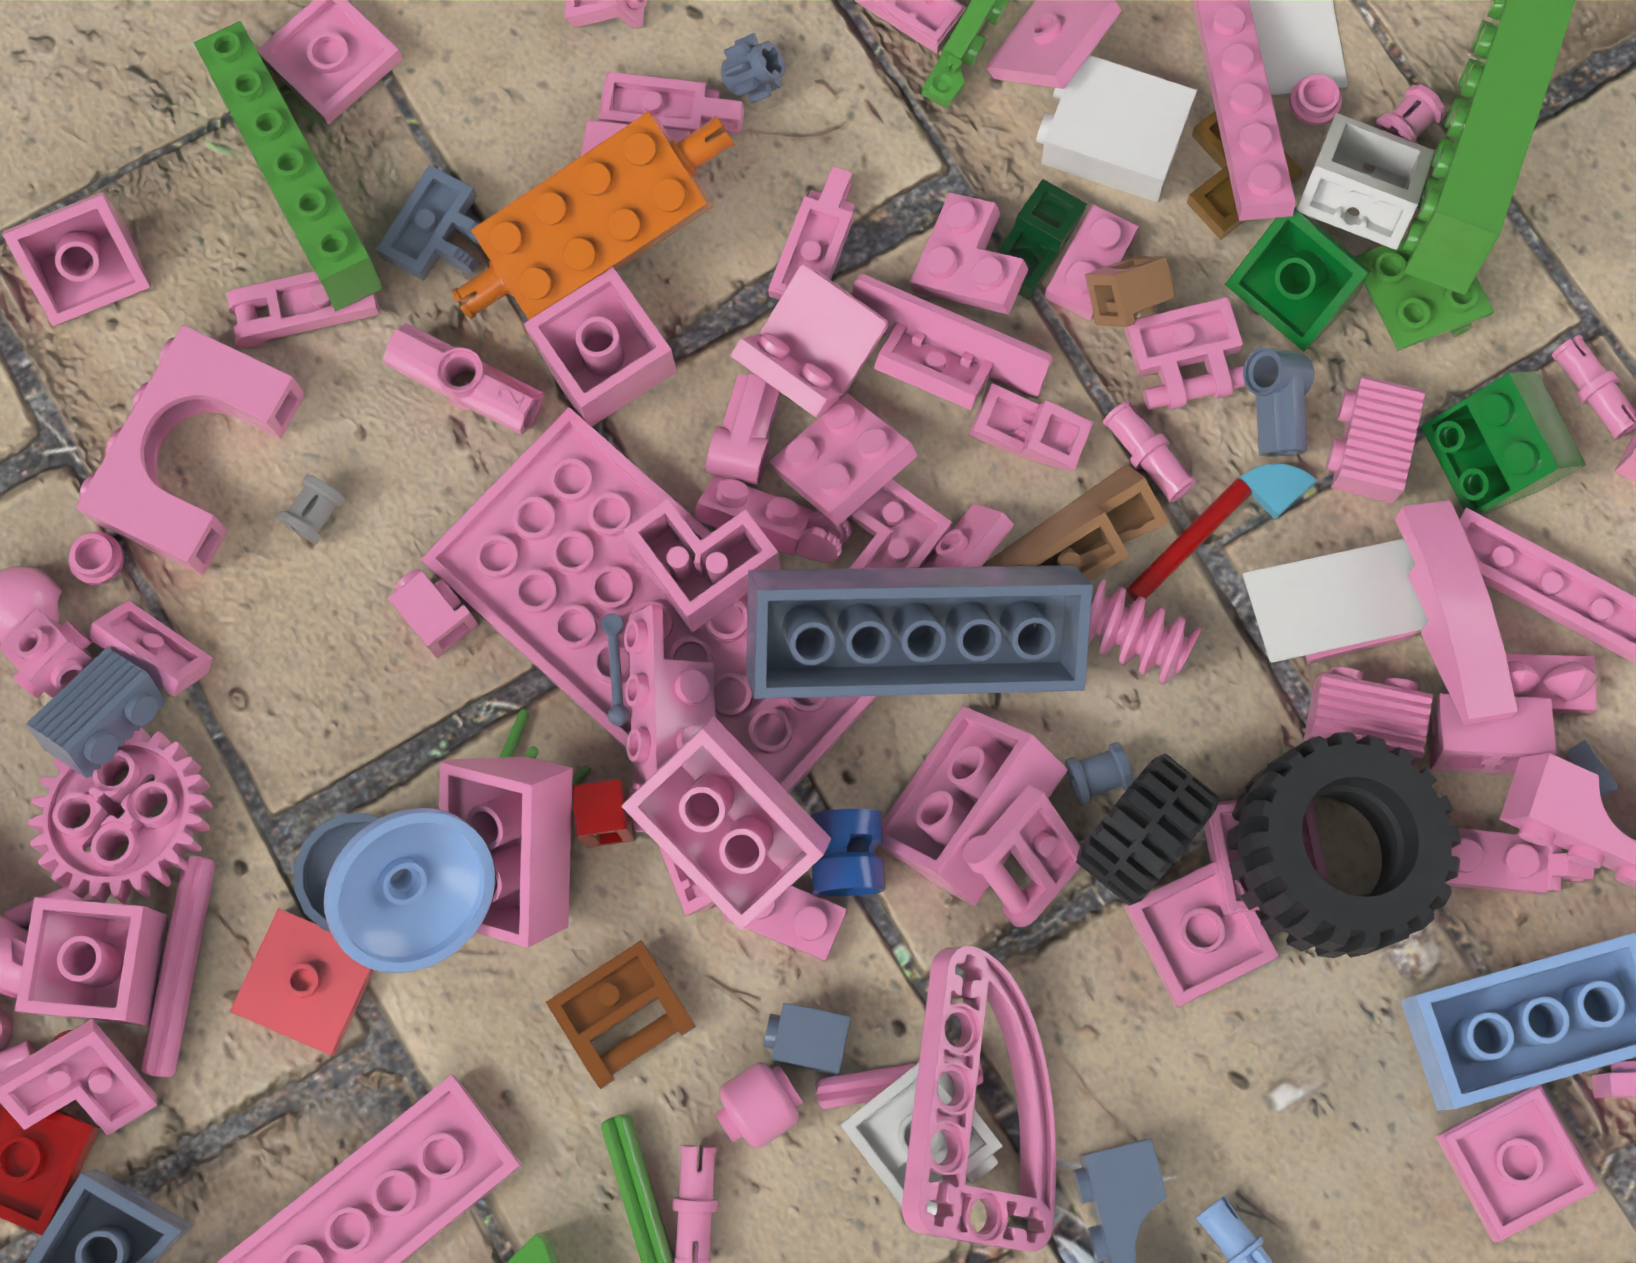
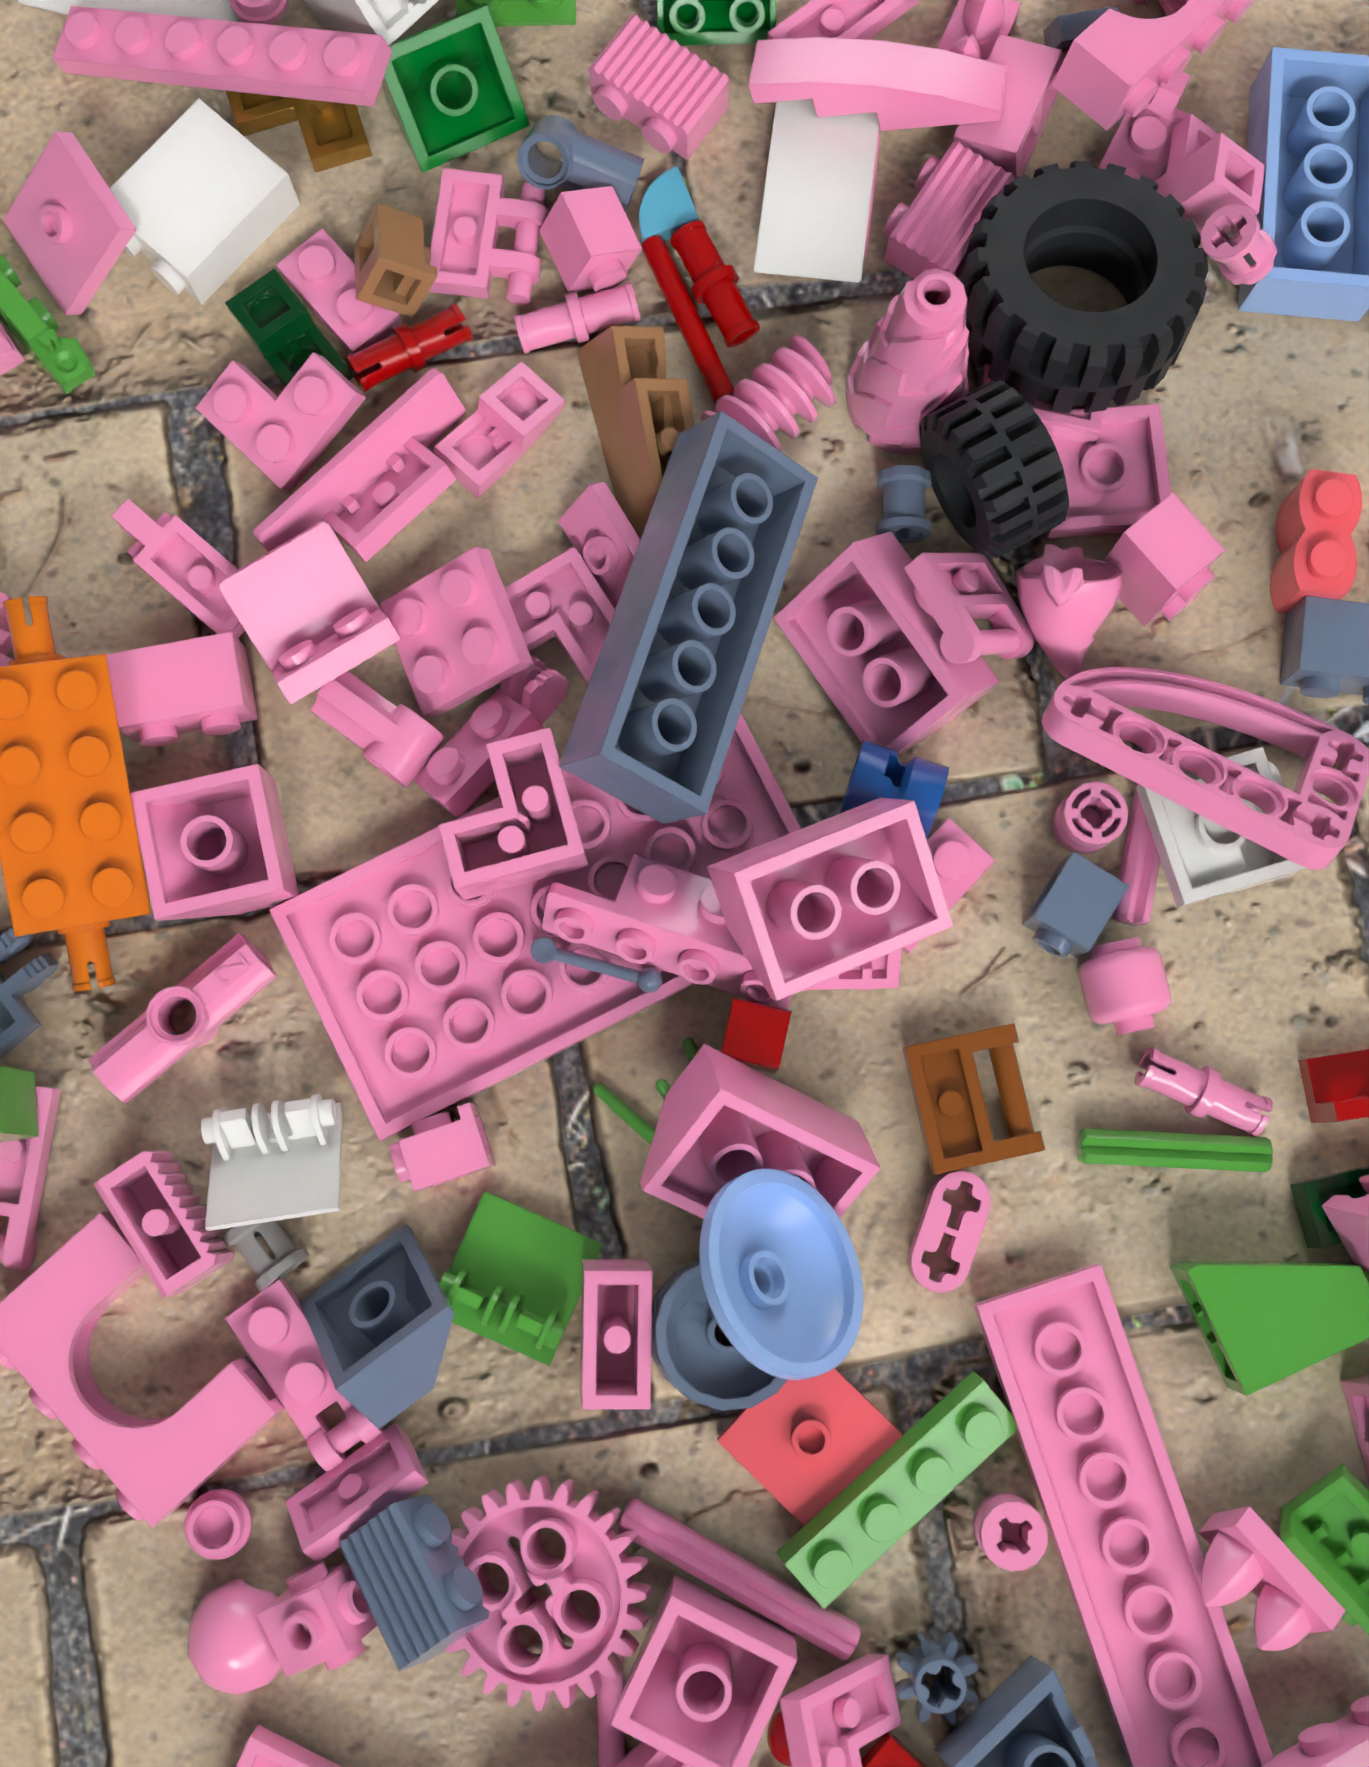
camera: 75 degrees left, 5 degrees up
none -> bright pink brick [94,1151,235,1299]
none -> bright pink brick [106,632,258,747]
none -> white hinge [201,1094,343,1231]
none -> bright pink plate [225,1278,384,1472]
none -> sand blue slope [300,1224,455,1429]
none -> red pin [346,303,473,393]
none -> bright green hinge [440,1191,603,1366]
none -> bright pink brick [539,186,642,293]
none -> bright pink brick [580,1259,652,1410]
none -> red pin [670,220,761,348]
none -> plate [776,1371,1017,1609]
none -> bright pink cone [846,268,970,455]
none -> sand blue gear [894,1631,979,1724]
none -> bright pink beam [907,1170,991,1293]
none -> bright pink wheel [973,1492,1048,1571]
none -> bright pink hat [1016,544,1124,679]
none -> bright pink wheel [1051,781,1129,855]
none -> bright pink brick [1104,492,1225,627]
none -> bright pink brick [1154,113,1265,236]
none -> bright pink bush [1201,204,1277,285]
none -> coral brick [1270,469,1362,613]

